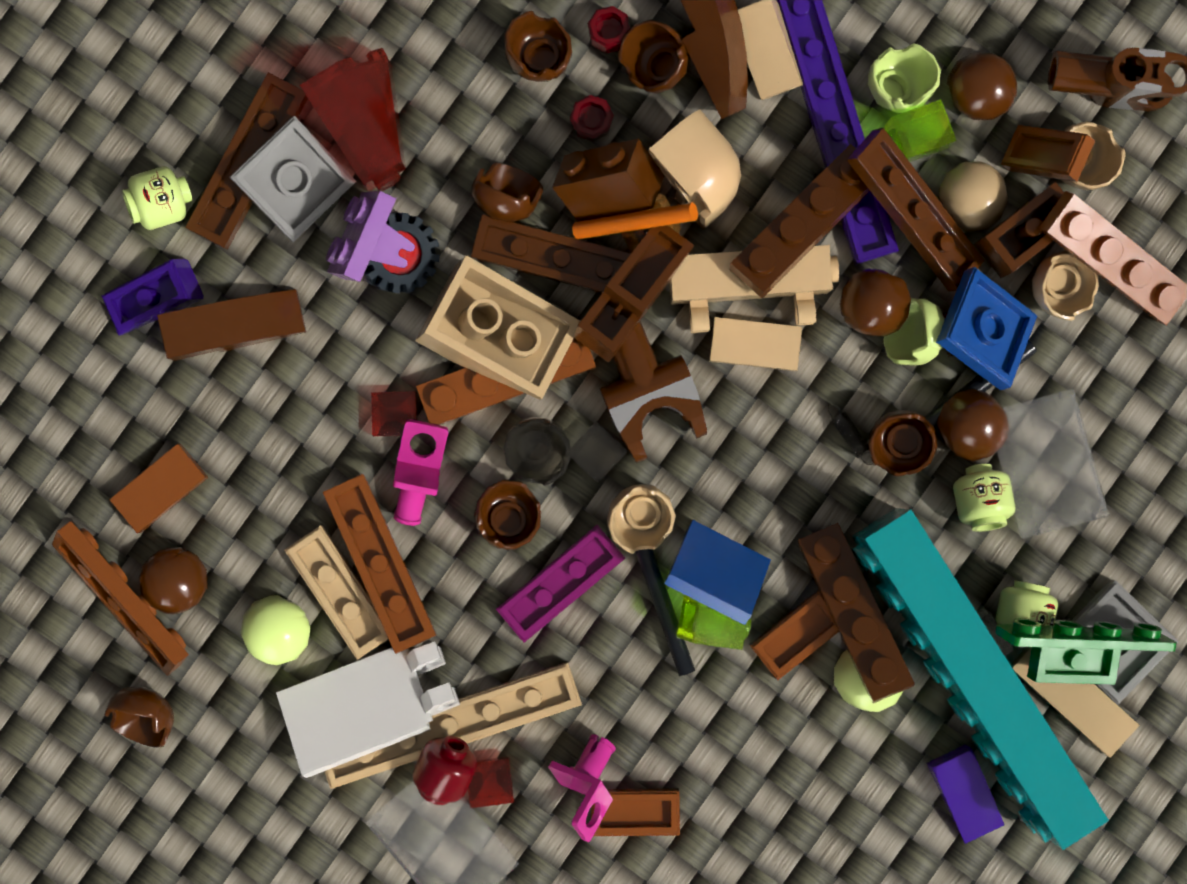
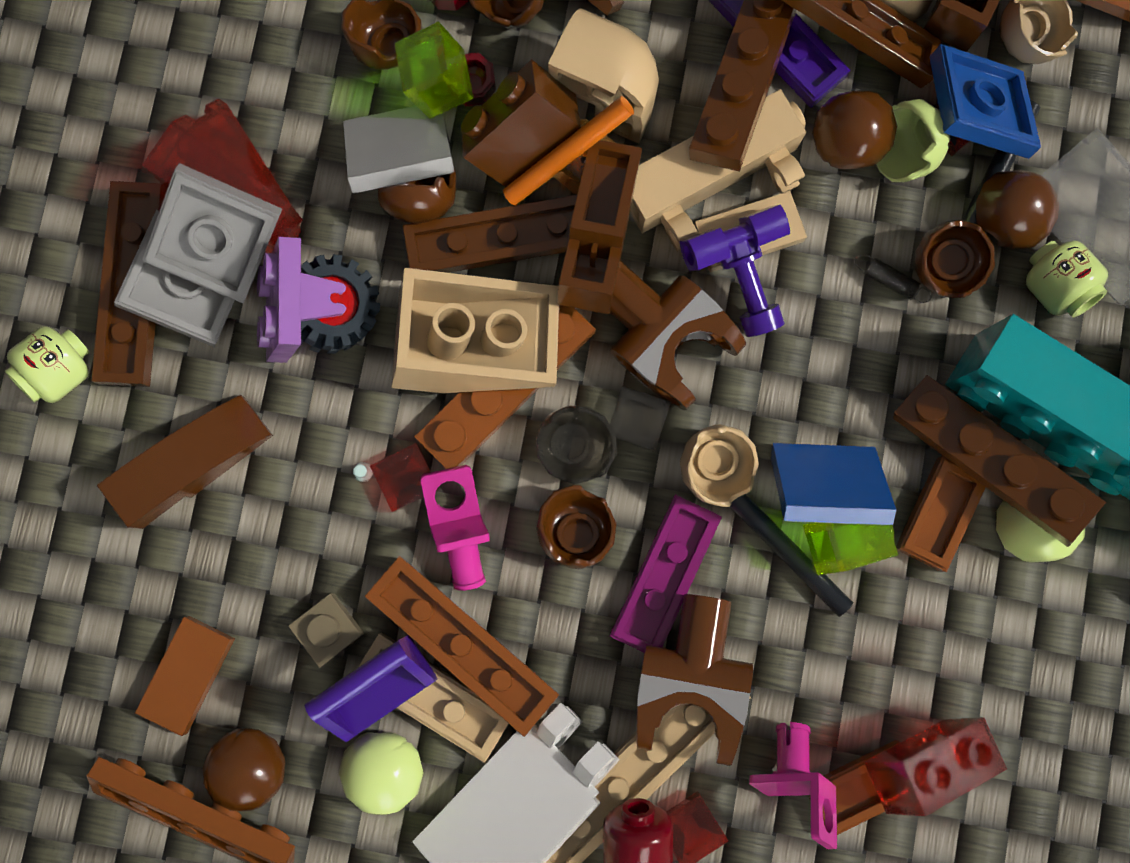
camera: 20 degrees left, 5 degrees down
dark purple slope [101,259,204,335] -> none
none -> light grey tile [142,163,282,303]
none -> dark tan plate [288,593,365,668]
none -> dark purple tile [304,635,438,742]
none -> light grey tile [343,101,455,193]
none -> light aqua piece [353,462,373,482]
none -> clear neon green brick [395,21,473,119]
none -> reddish brown connector [637,594,753,766]
none -> dark purple bar [679,204,790,337]
none -> clear red brick [864,717,1007,817]

